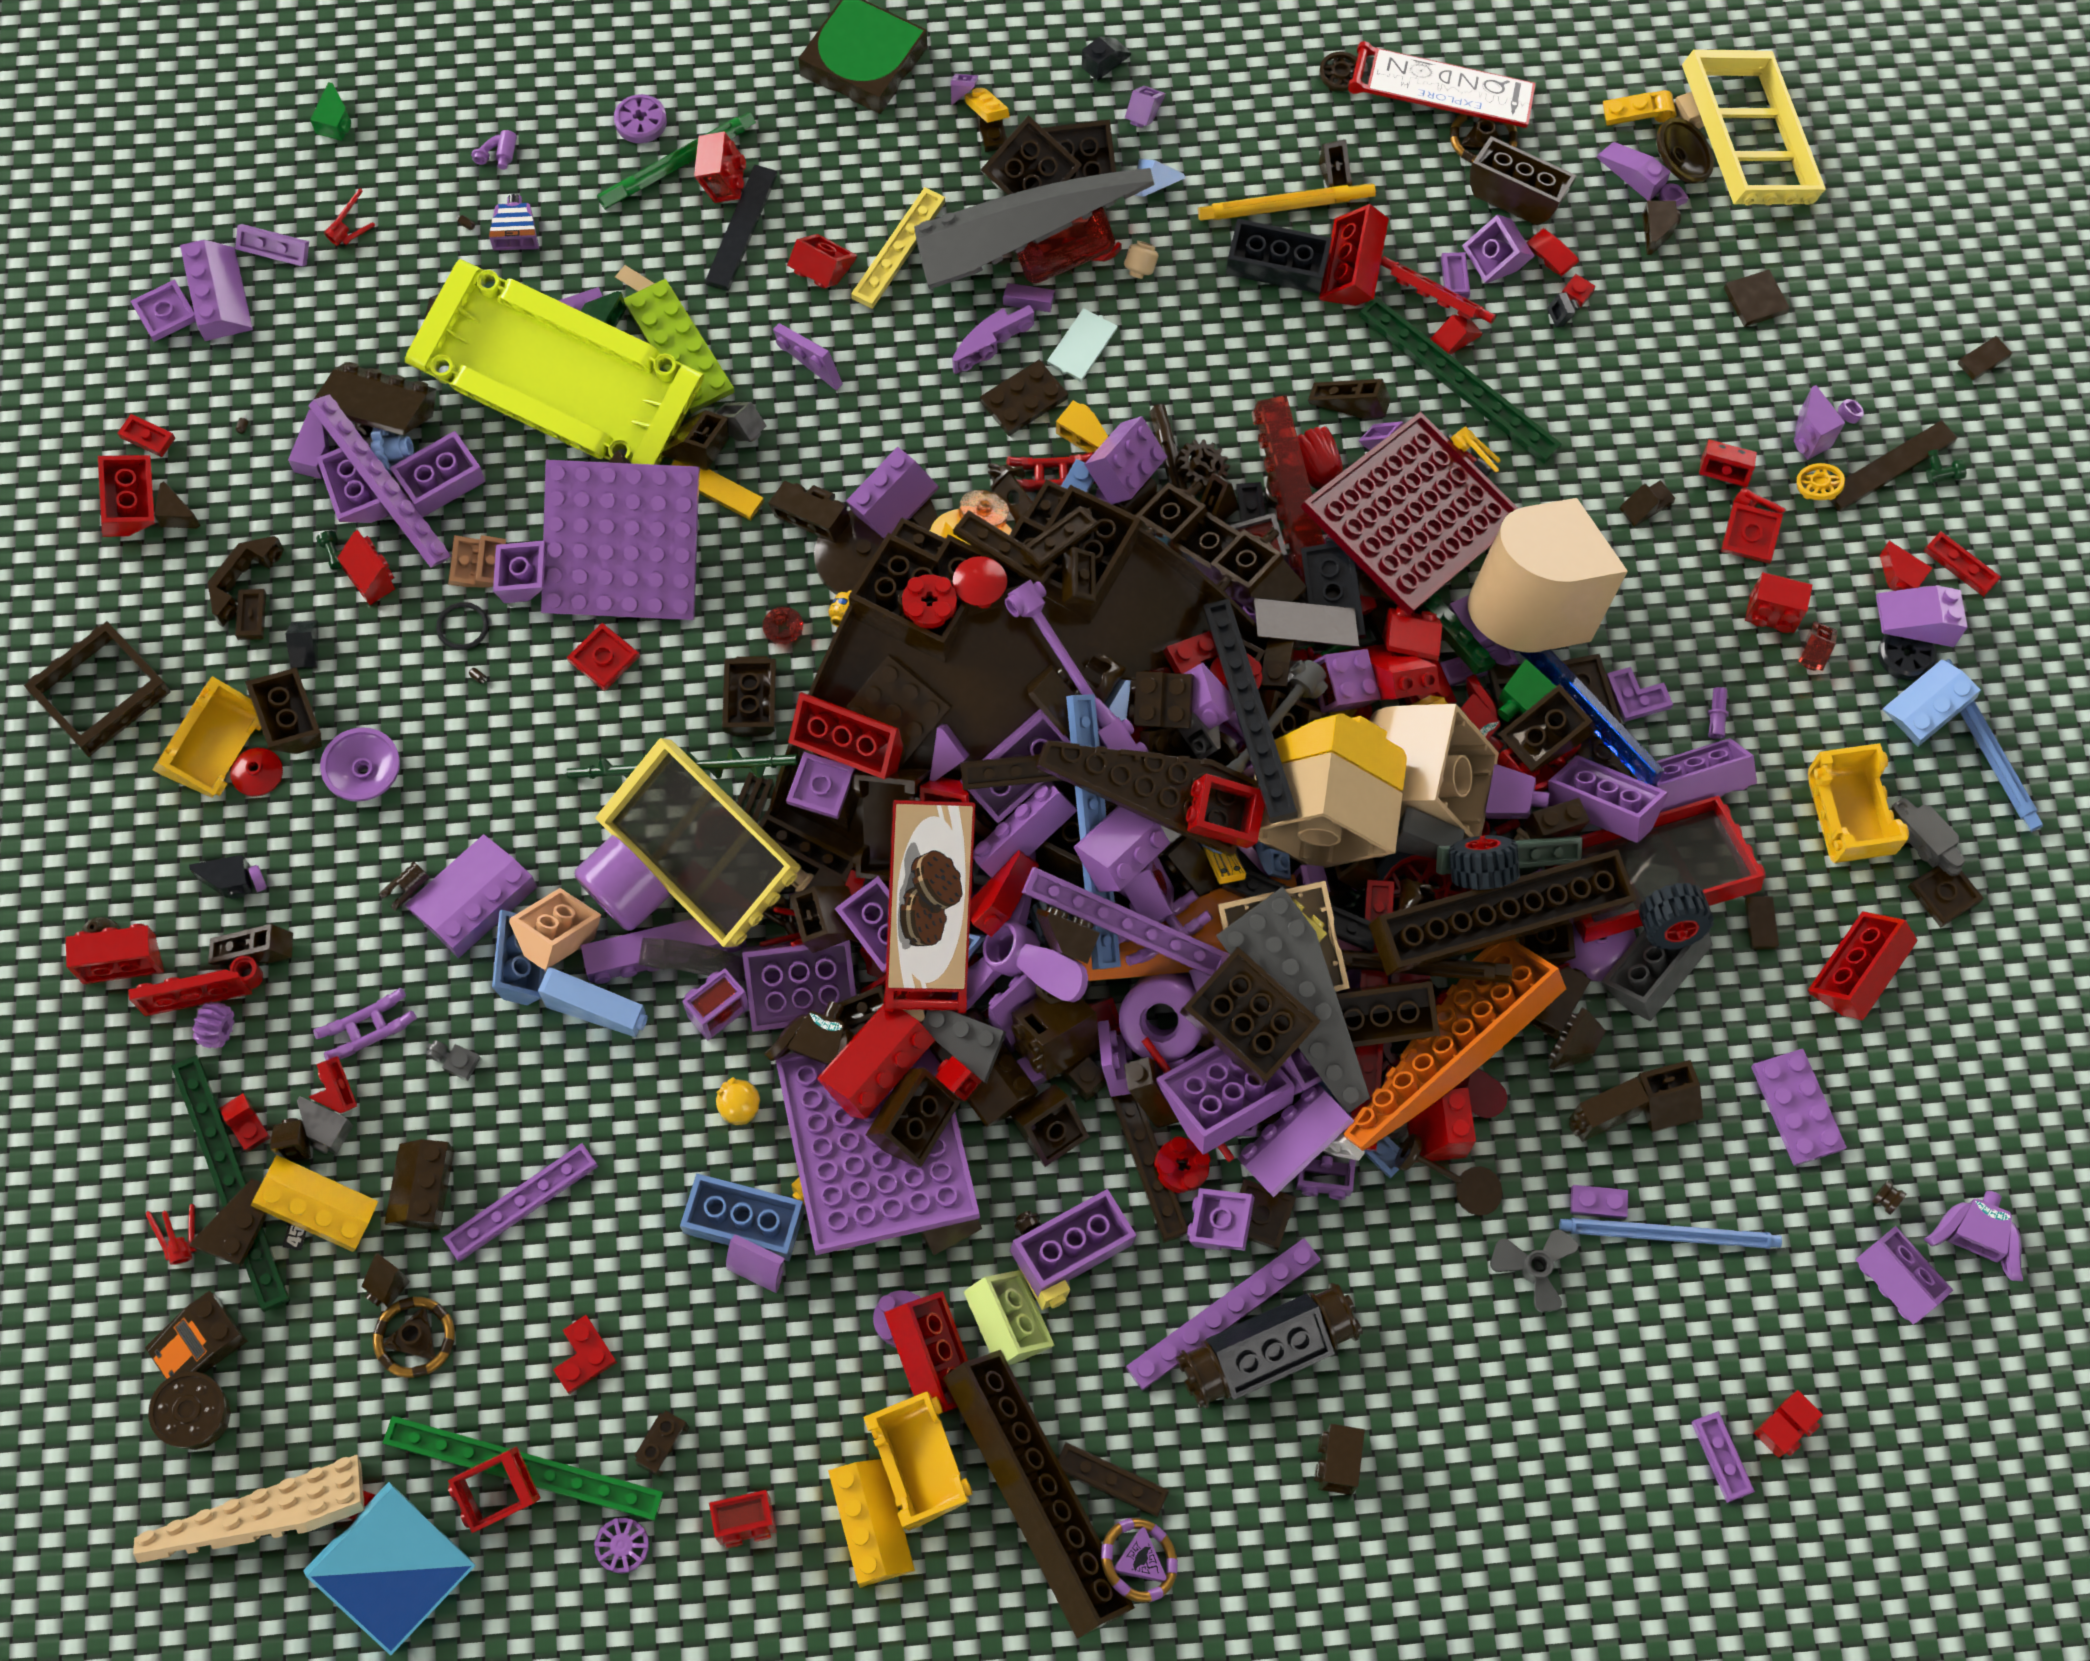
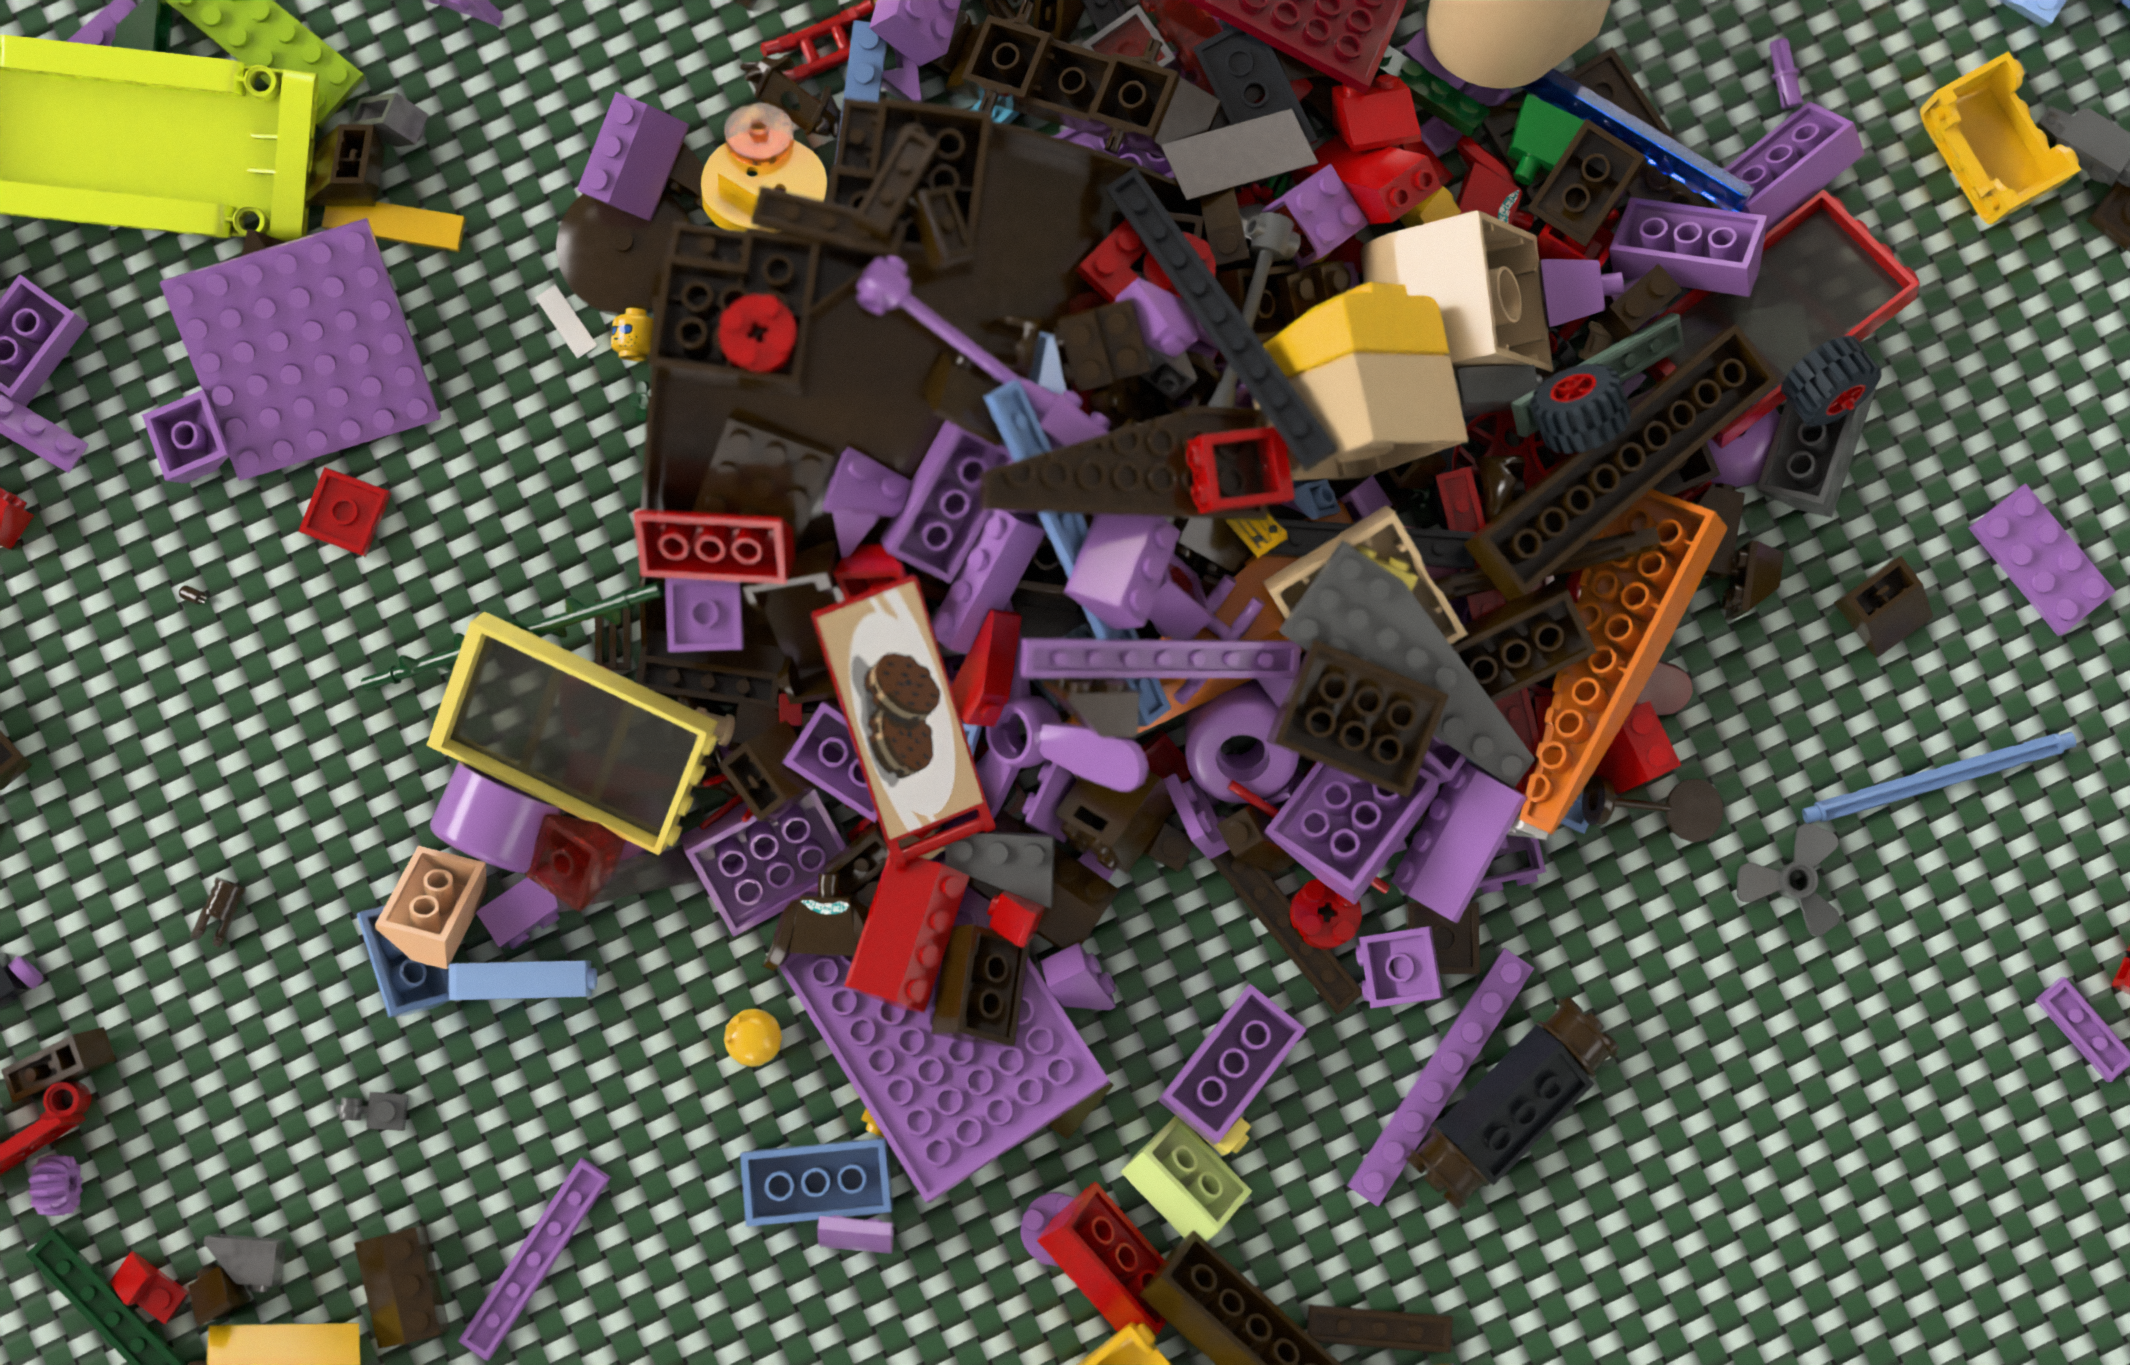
camera: 20 degrees left, 15 degrees up
red slope [309,1056,357,1113] -> none
medium lavender piece [313,988,417,1060] -> none
medium lavender dish [320,727,400,802] -> none
medium lavender slope [405,834,537,959] -> none
black piece [436,602,489,650] -> none
medium nougat slope [448,535,506,587] -> none
piece [682,968,749,1041] -> none
dark brown slope [722,656,776,737] -> none
clear red gear [763,607,804,646] -> none
dark brown piece [768,480,851,543] -> none
red dish [953,556,1007,608] -> none
dark brown tile [960,754,1062,790] -> none
dark brown slope [1010,1084,1089,1167] -> none
dark brown plate [1015,1211,1041,1235] -> none
dark brown piece [1314,1424,1365,1495] -> none
dark brown brick [1569,1077,1650,1142] -> none
medium lavender plate [1570,1185,1628,1219] -> none
medium lavender plate [1606,667,1673,722] -> none
dark brown tile [1744,896,1779,949] -> none
red slope [1807,911,1918,1021] -> none
none -> clear red slope [525,814,626,912]
none -> white sticker [535,285,597,359]
none -> medium lavender wing [822,447,912,517]
none -> medium lavender slope [1041,943,1116,1010]

